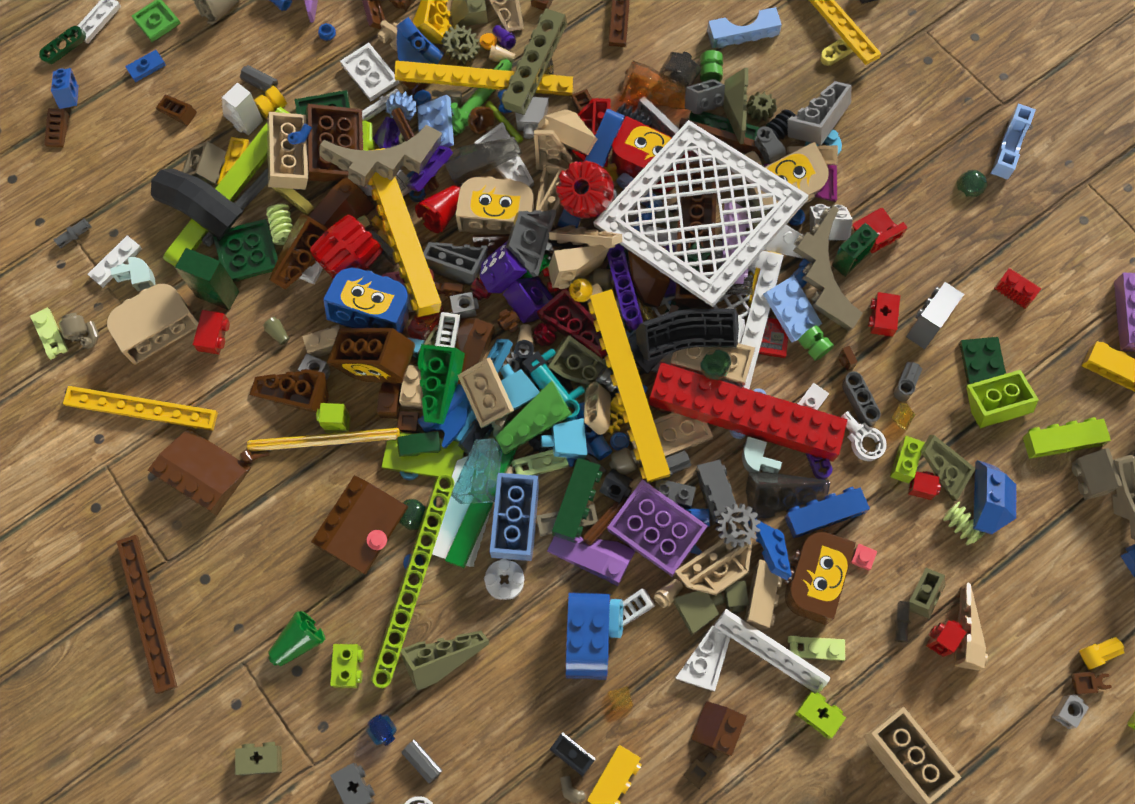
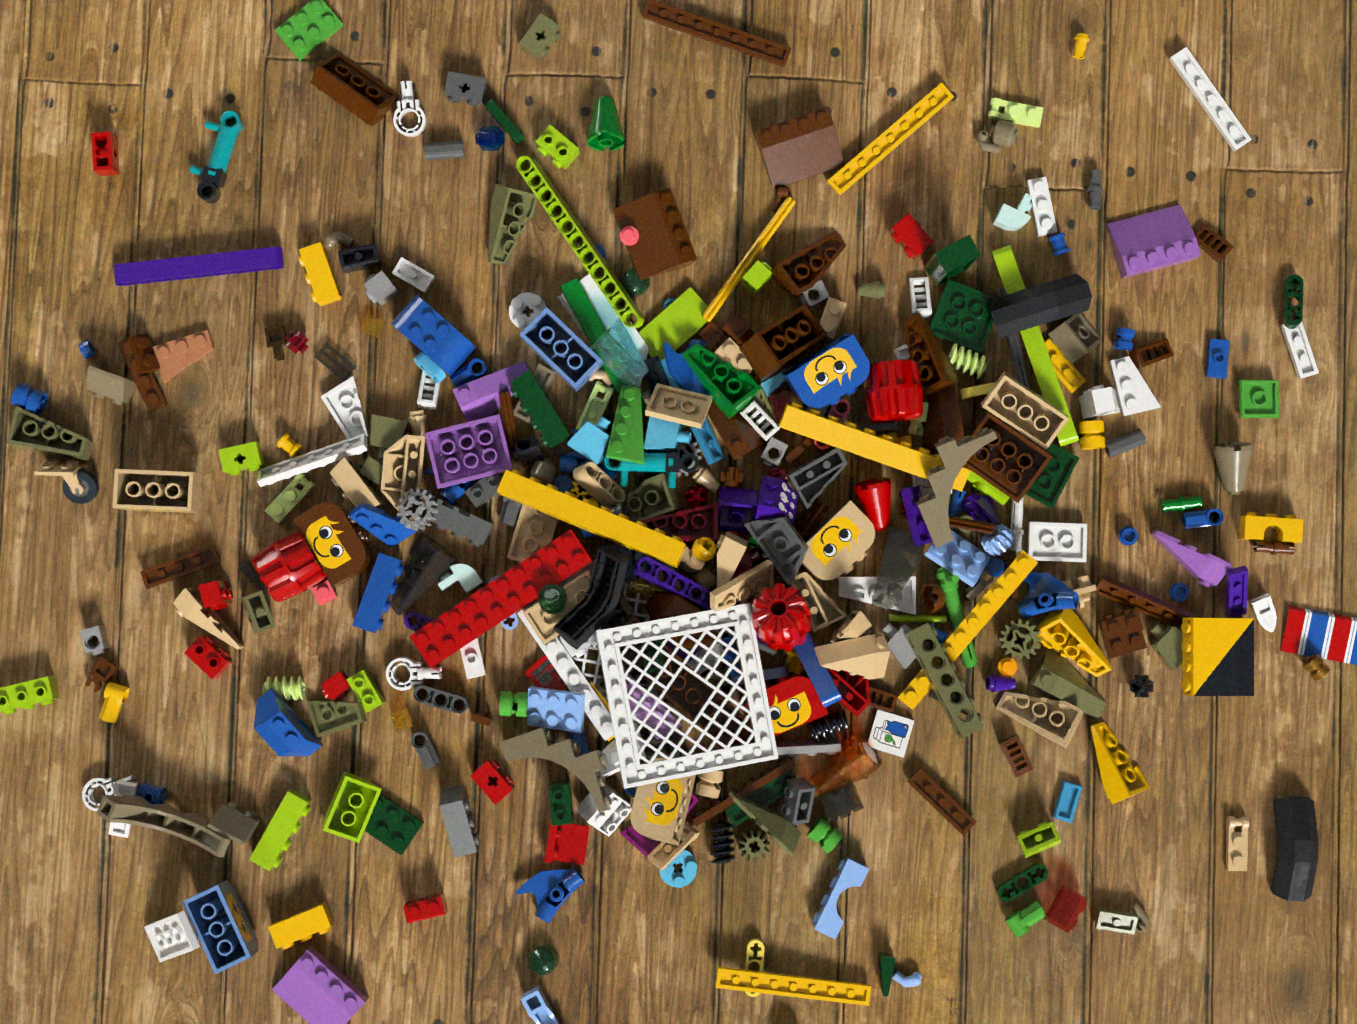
camera: 125 degrees right, 15 degrees up
blue brick [51,68,79,109] -> none
tan brick [107,284,198,365] -> none
blue arm [287,123,313,145] -> none
dark green slope [397,432,441,457] -> none
tan cone [489,45,515,64] -> none
reddish brown slope [691,701,747,757] -> none
dark grey piece [754,126,786,164] -> none
light grey wedge [788,81,852,145] -> none
none -> reddish brown plate [140,545,221,589]
none -> red brick [184,636,232,679]
none -> red wheel [252,531,326,602]
none -> yellow bush [276,433,303,458]
none -> dark red gear [285,331,308,354]
none -> clear smoke tile [315,343,357,381]
none -> light grey brick [364,271,399,306]
none -> white plate [392,257,435,293]
none -> blue piece [449,358,488,388]
none -> dark green beam [482,97,525,145]
none -> blue pin [516,868,585,923]
none -> white tile [866,709,914,758]
none -> white slope [909,277,932,318]
none -> blue bush [1048,233,1071,257]
none -> medium lavender slope [1106,205,1201,279]
none -> white wing [1109,356,1161,417]
none -> blue wheel [1113,328,1135,351]
none -> green pin [1160,495,1202,512]

